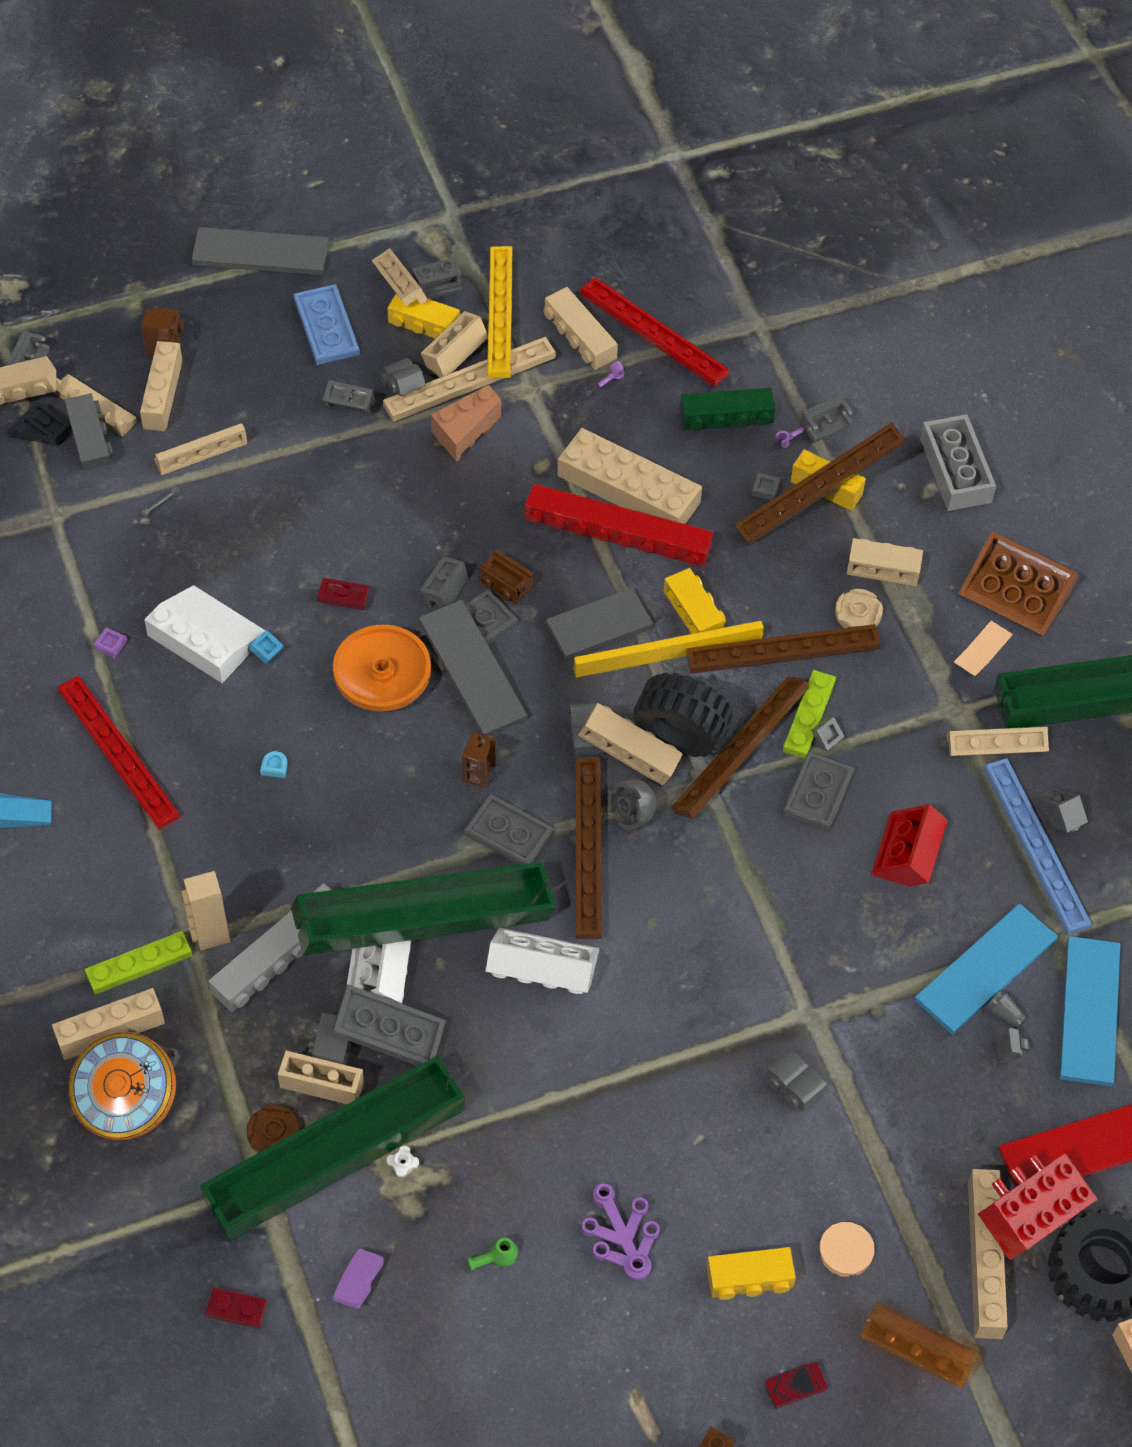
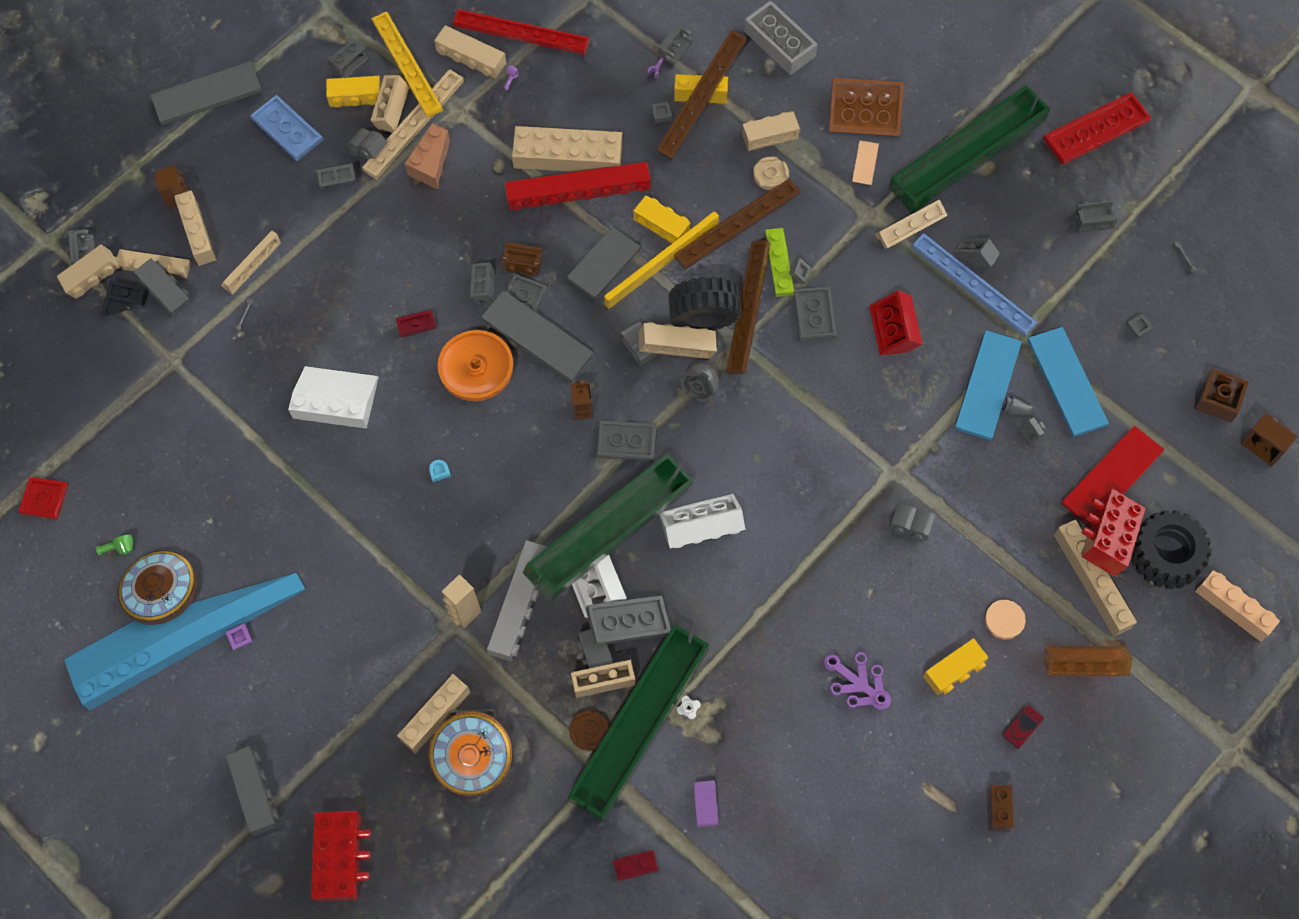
camera: 25 degrees left, 10 degrees up
red tile [57,675,180,830] -> none
lime plate [85,931,192,995] -> none
medium lavender tile [93,627,127,659] -> none
dark azure plate [249,630,284,664] -> none
tan hinge [372,248,427,306] -> none
bright green bar [467,1238,518,1271] -> none
reddish brown plate [575,758,602,939] -> none
dark green brick [680,387,776,430] -> none

